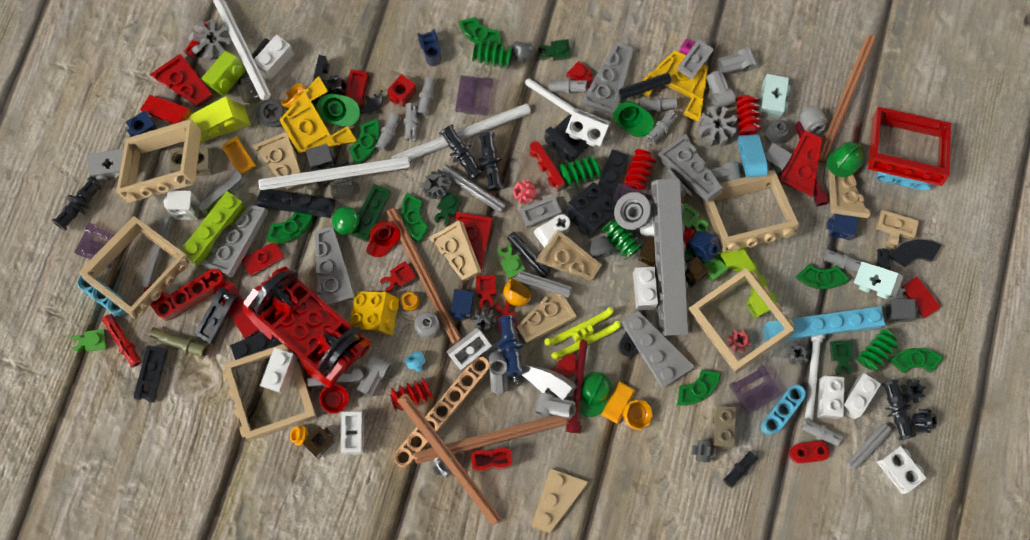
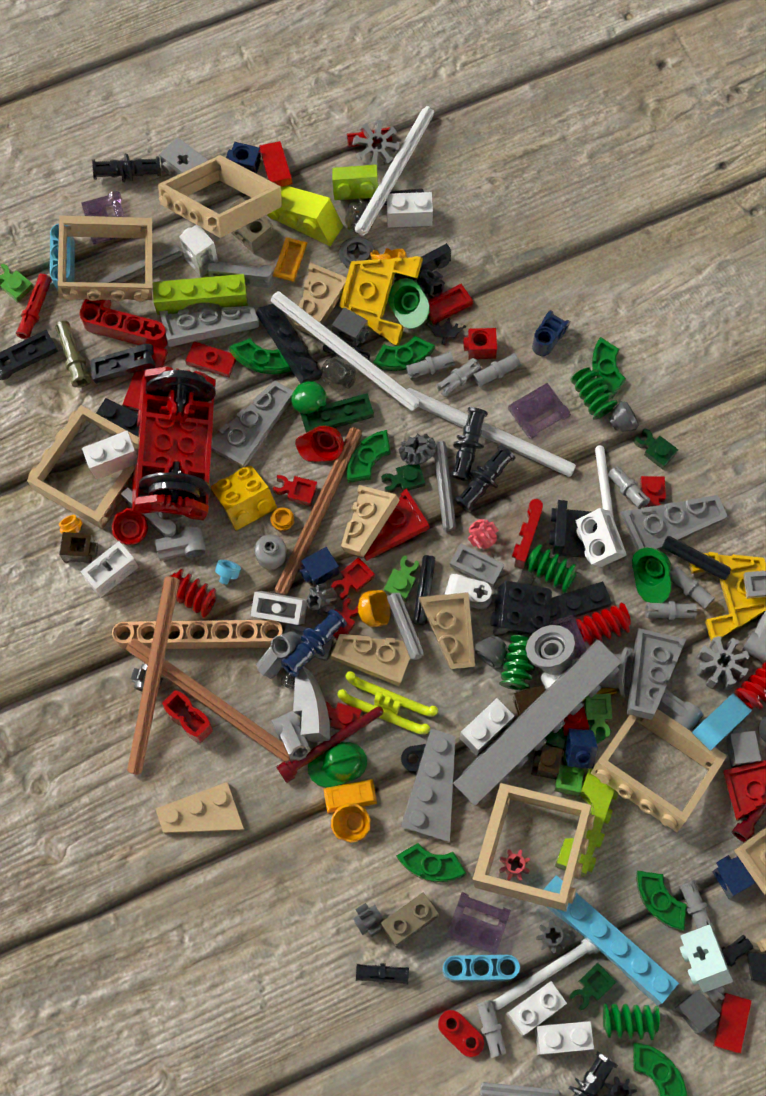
camera: 55 degrees right, 5 degrees down
red wing [150,54,213,107] -> none

